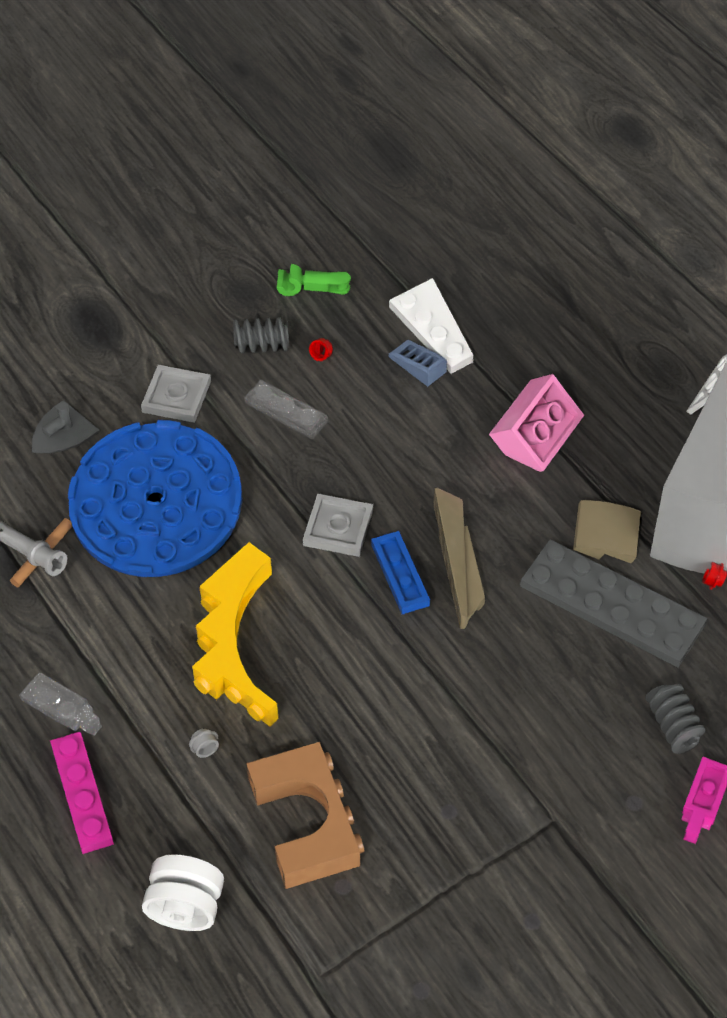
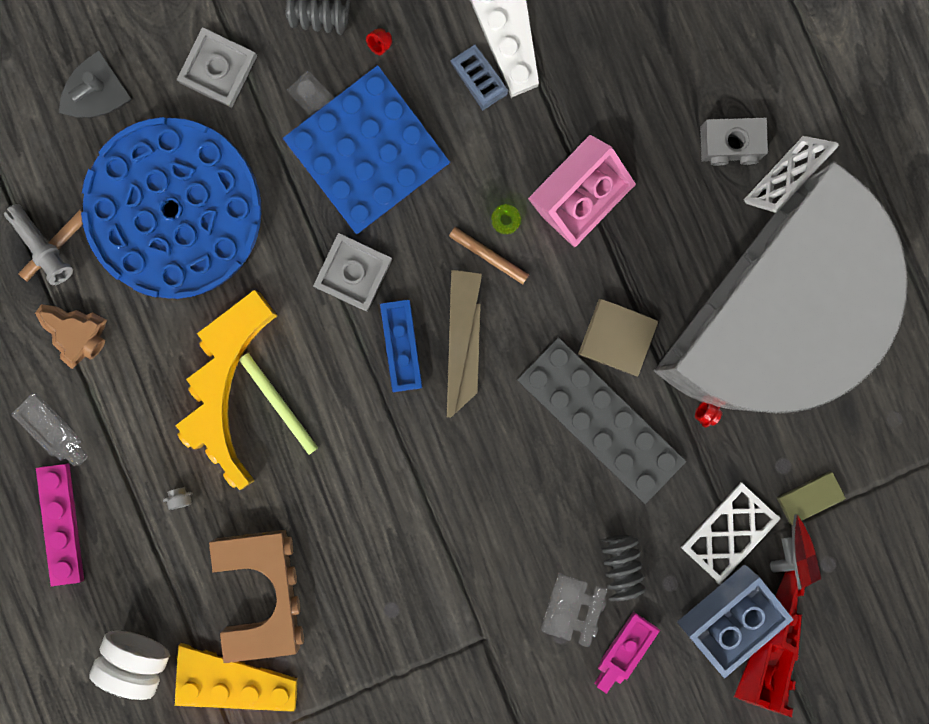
camera: 10 degrees right, 35 degrees up
none -> medium nougat rock [35,304,107,369]
none -> yellow wing [175,643,298,712]
none -> yellowish green bar [239,353,318,455]
none -> blue plate [283,65,450,235]
none -> medium nougat bar [449,227,529,285]
none -> clear neon green plate [491,204,521,234]
none -> clear plate [541,573,607,647]
none -> light grey brick [700,118,768,166]

